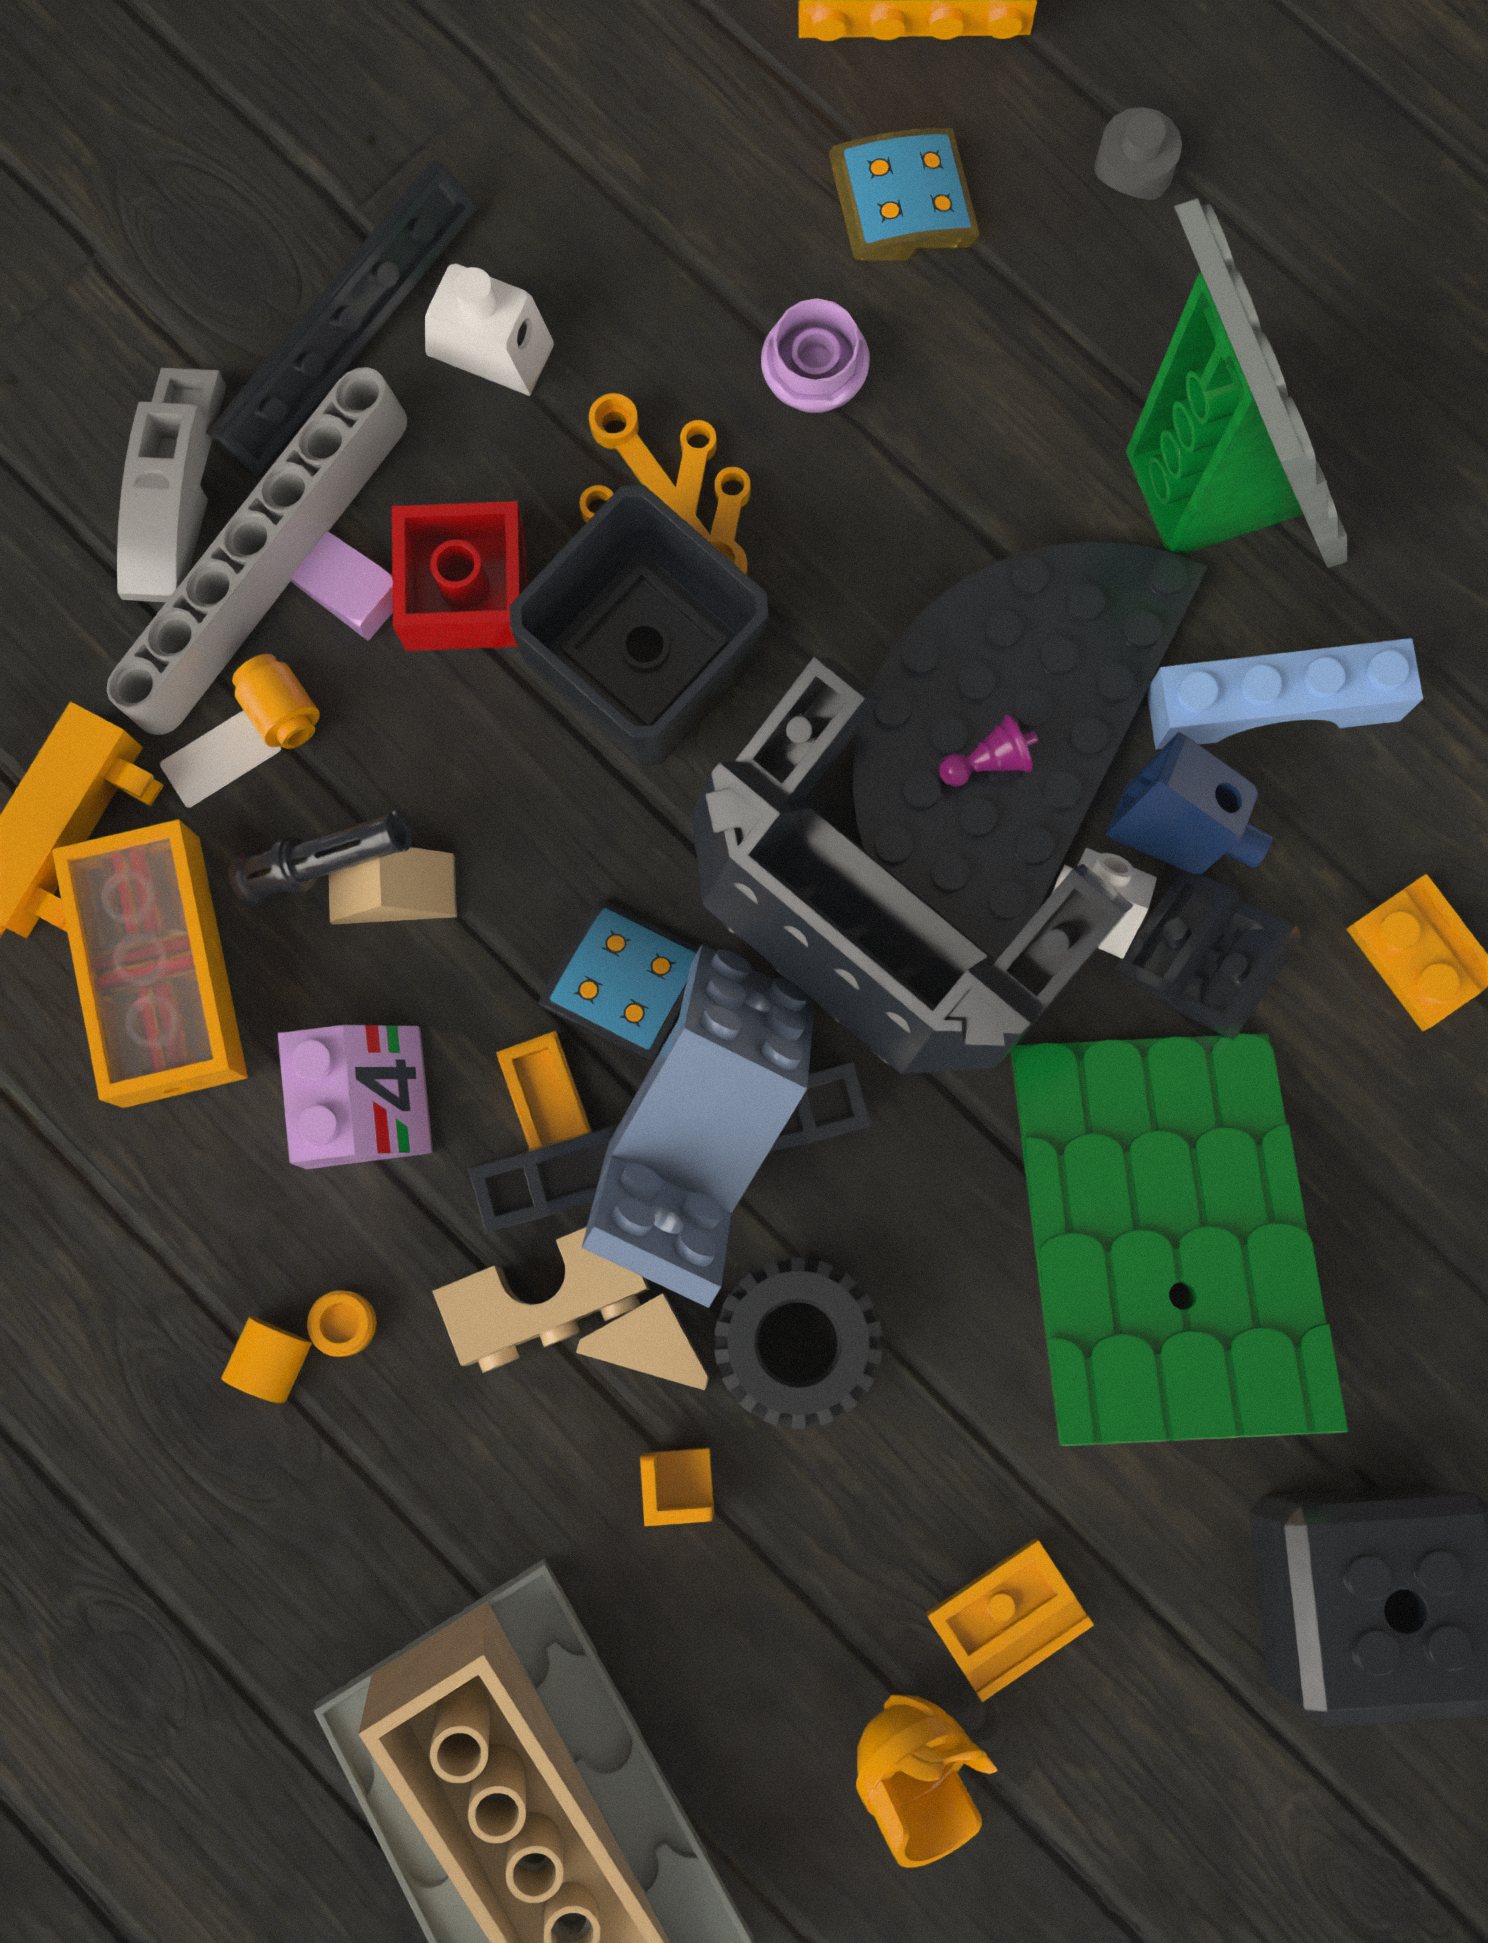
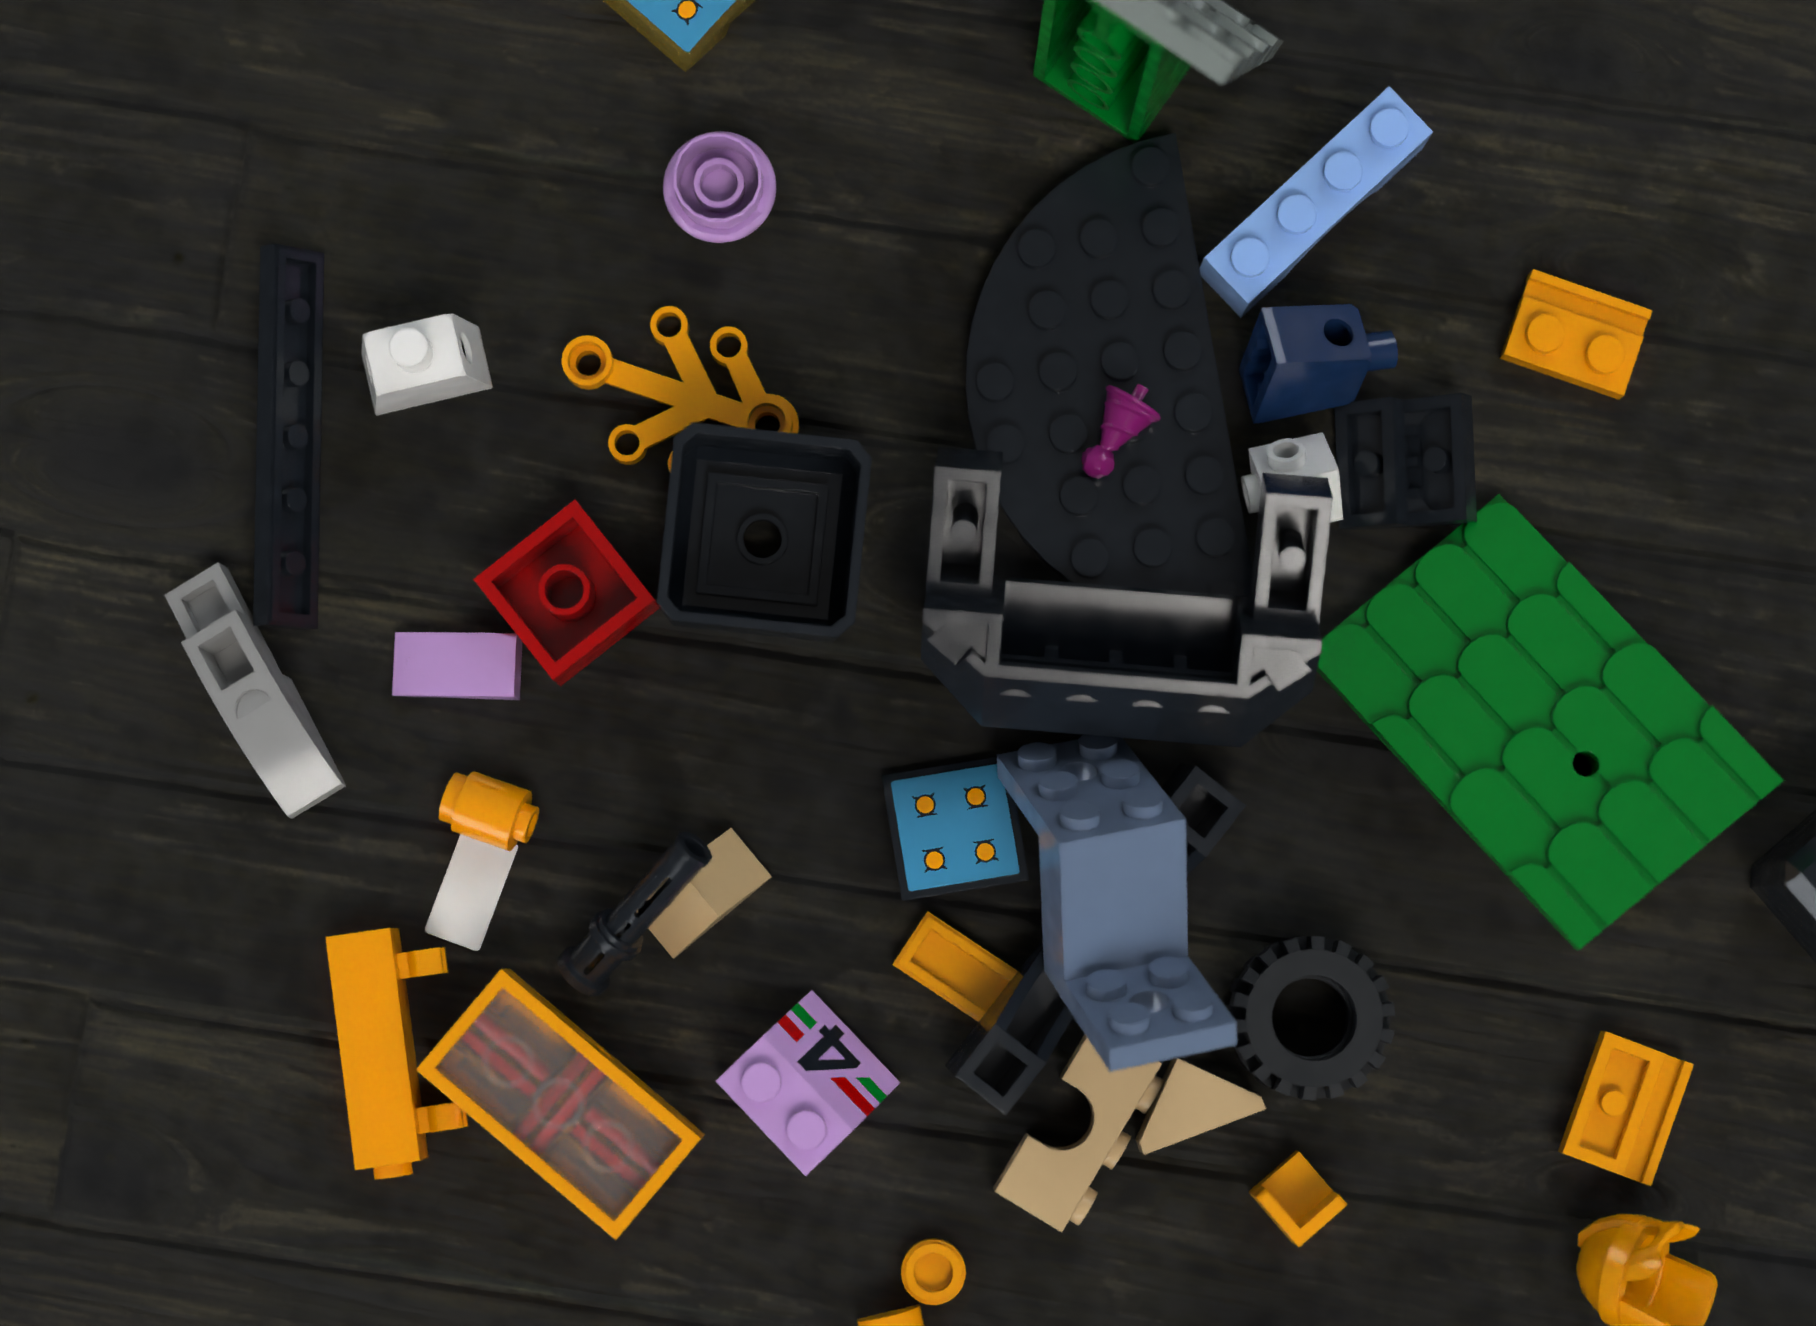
camera: 40 degrees left, 5 degrees up
light grey beam [107,367,407,735] -> none

